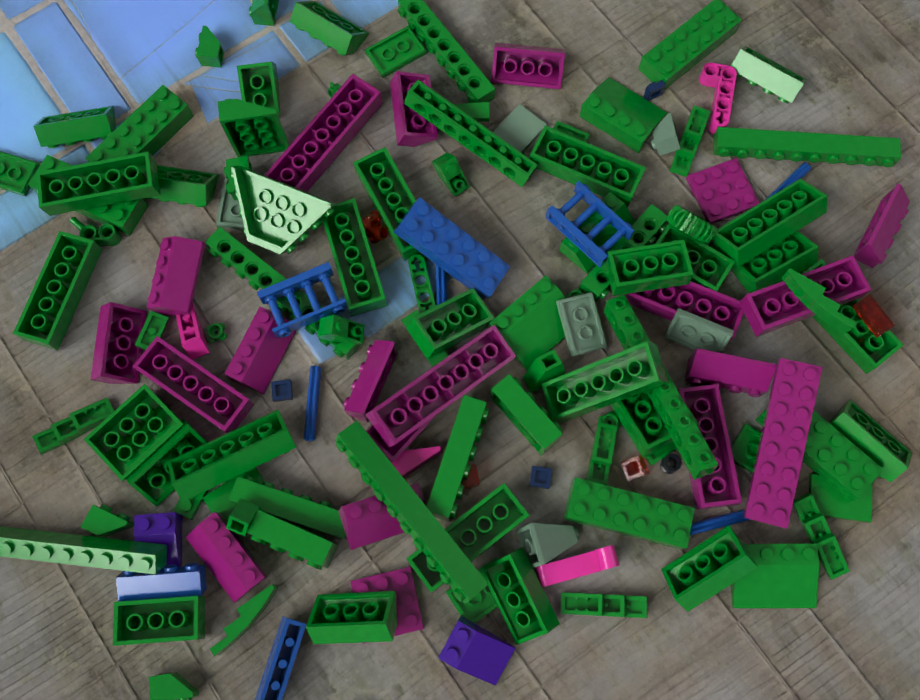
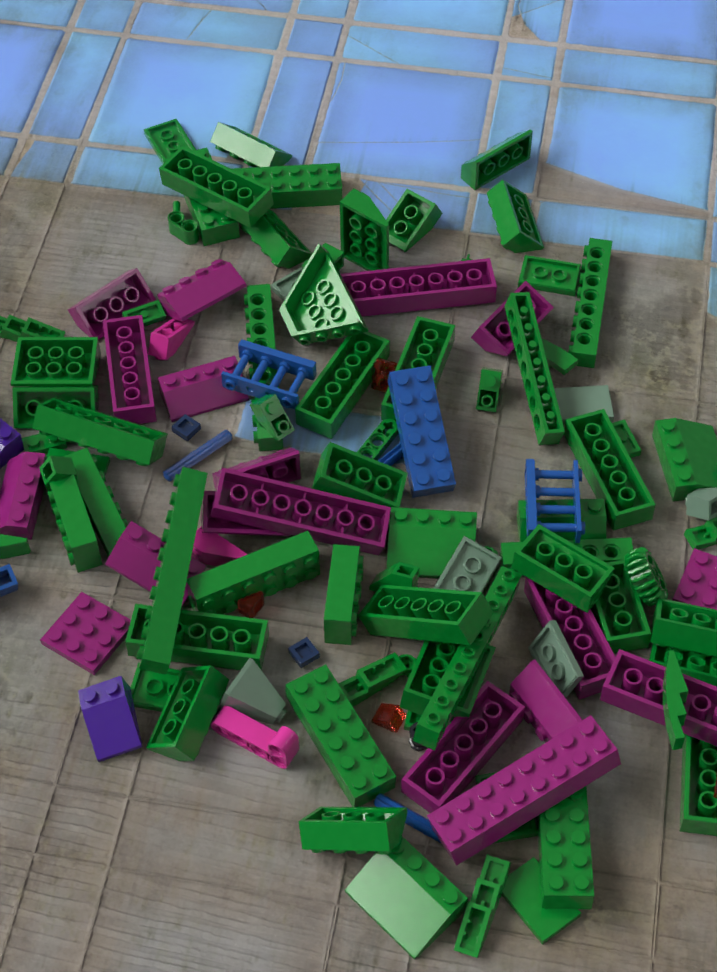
camera: 45 degrees right, 20 degrees down
green brick [13,231,102,351] -> none
green slope [195,26,225,68] -> none
green plate [206,323,227,343] -> none
green slope [306,591,397,644] -> none
magenta slope [491,43,565,89] -> none
green slope [561,593,648,618] -> none
green slope [829,399,912,482] -> none

